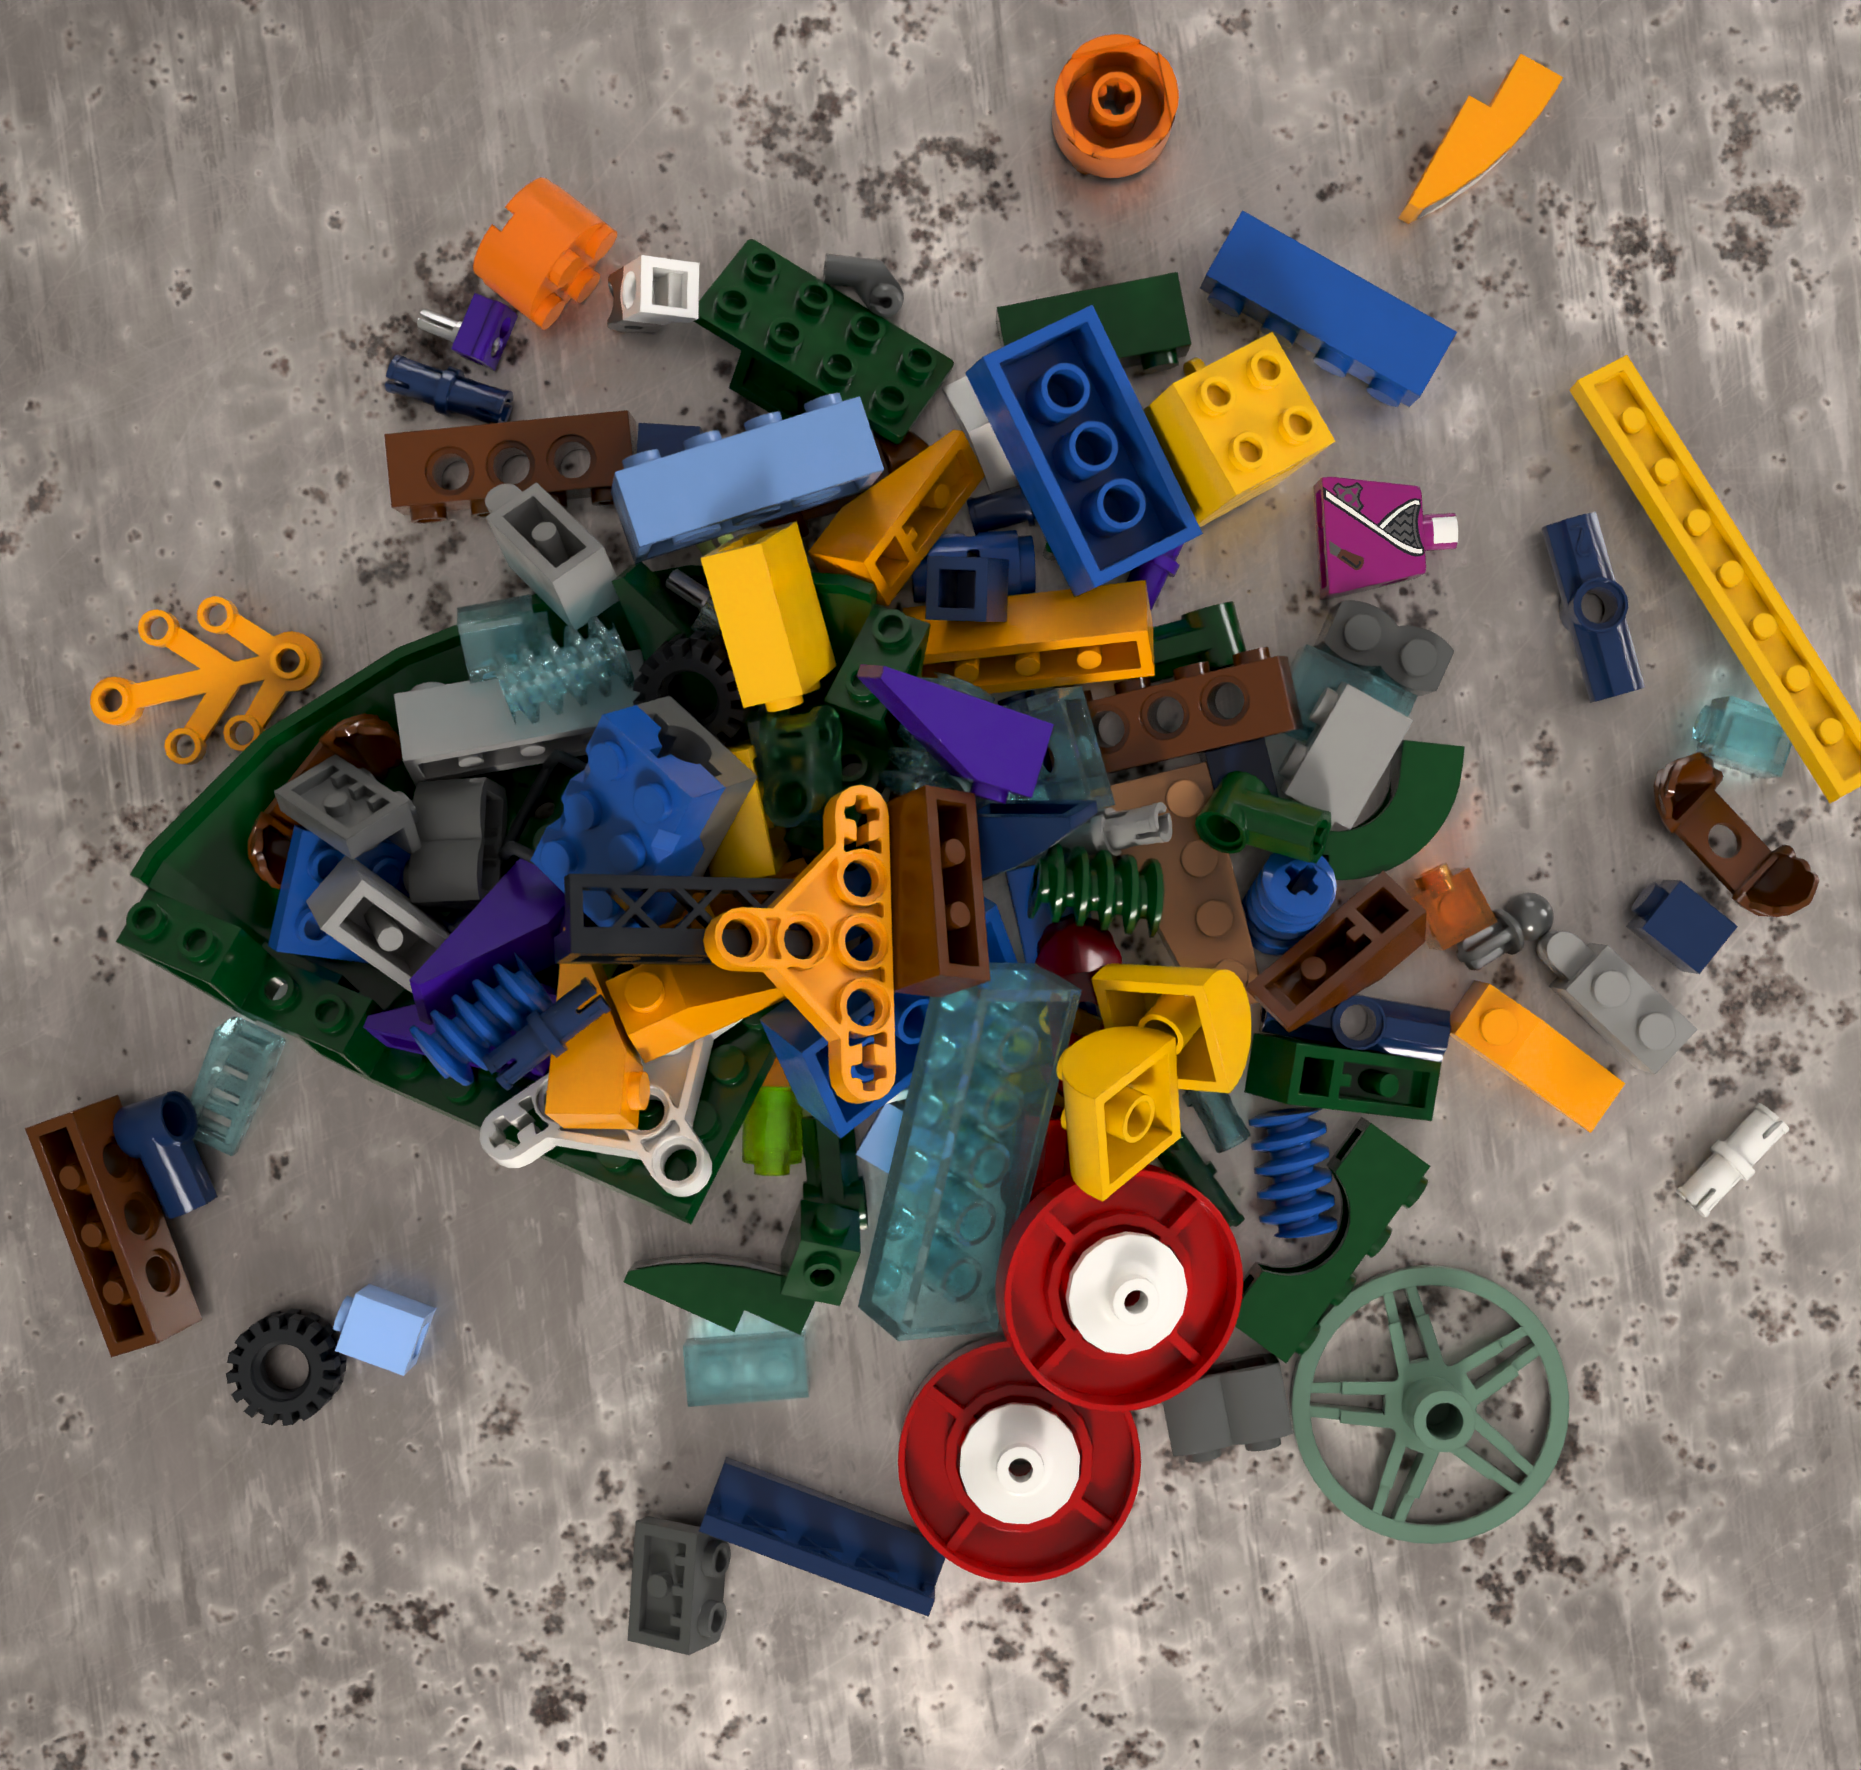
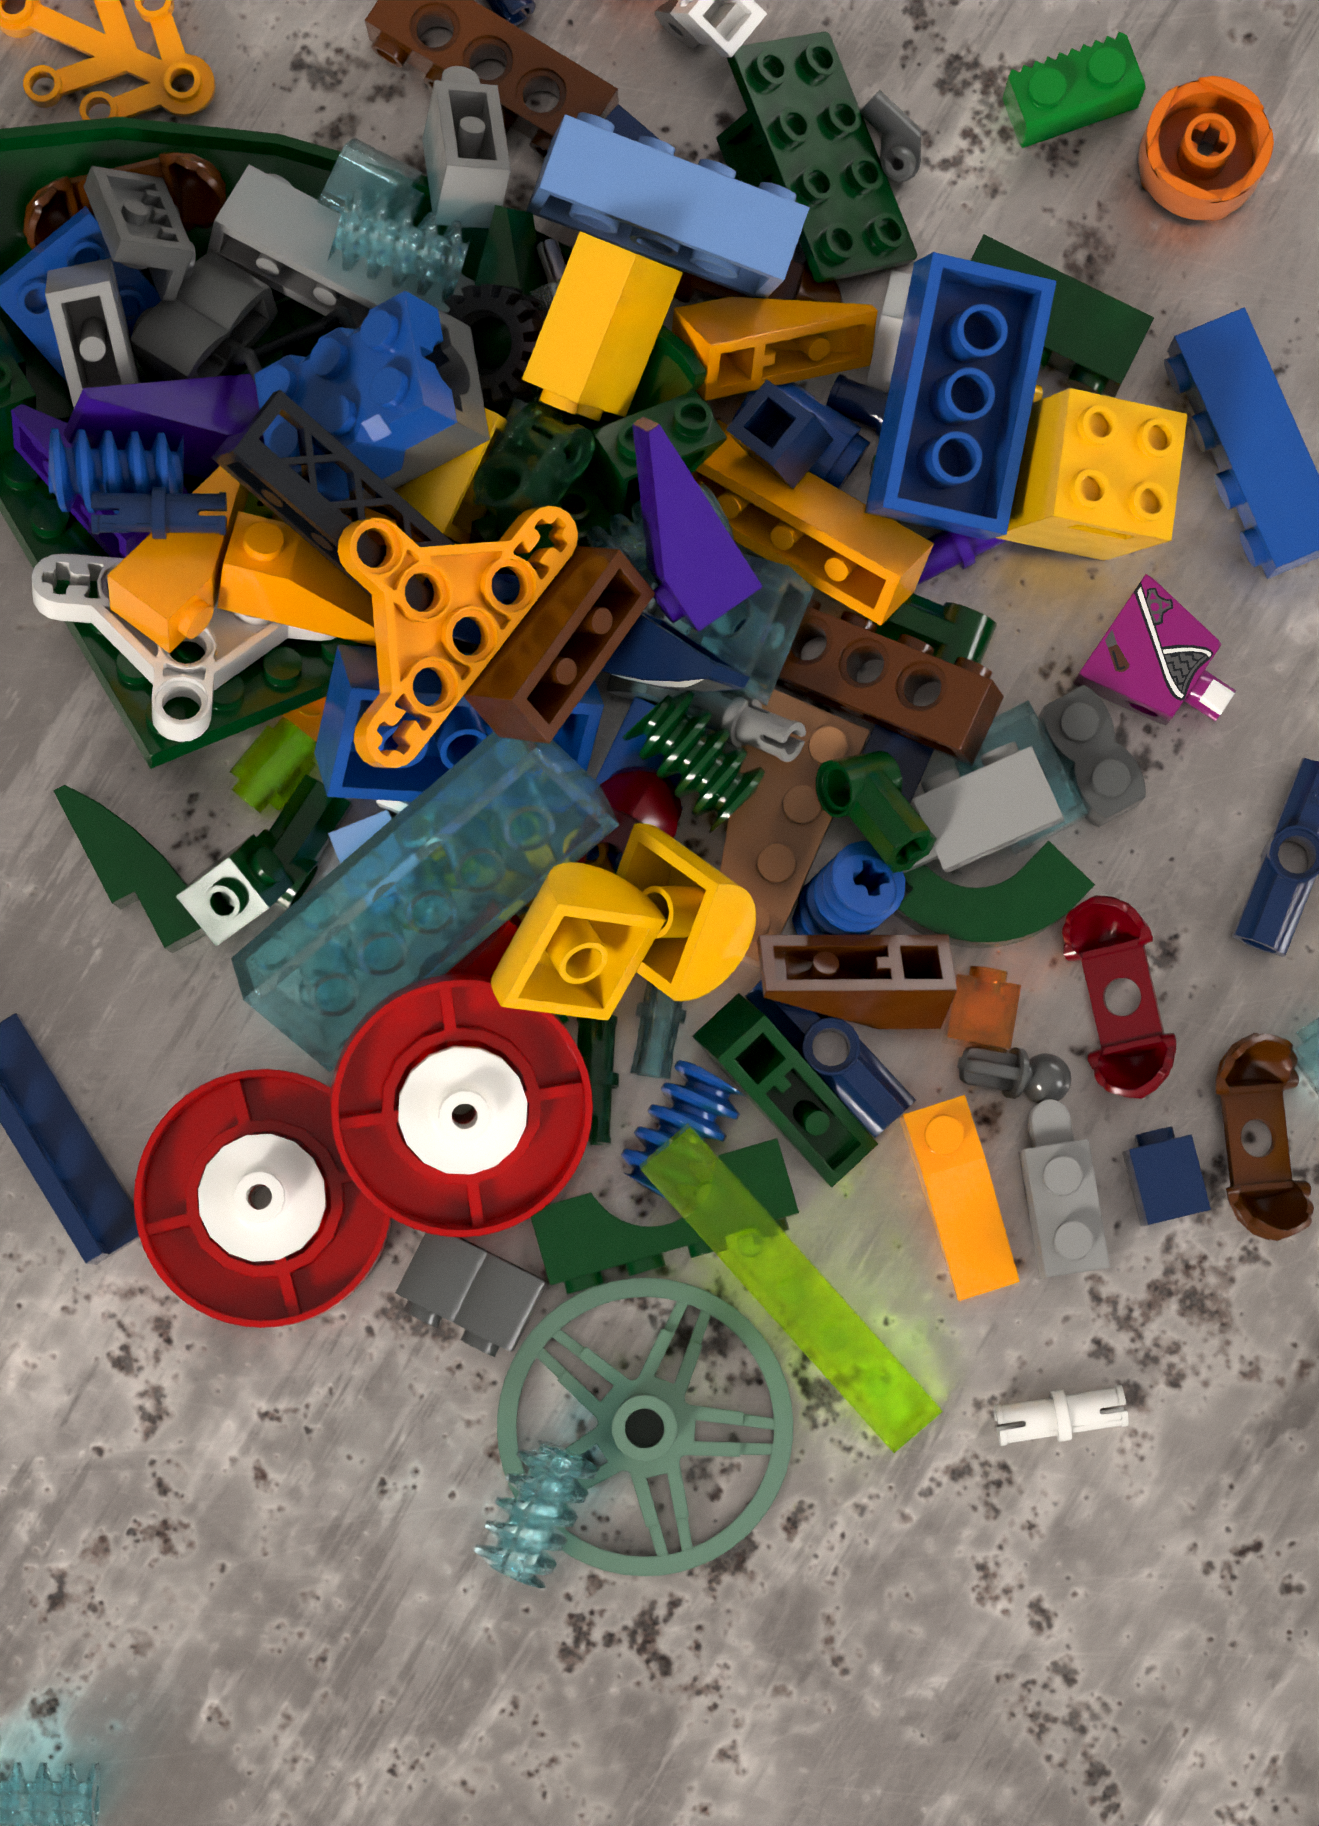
camera: 40 degrees right, 5 degrees down
clear light blue piece [683,1329,811,1407] -> none
none -> clear light blue piece [474,1441,599,1589]
none -> clear neon green tile [639,1123,943,1453]
none -> green brick [1002,32,1146,148]
none -> dark red piece [1062,895,1176,1099]

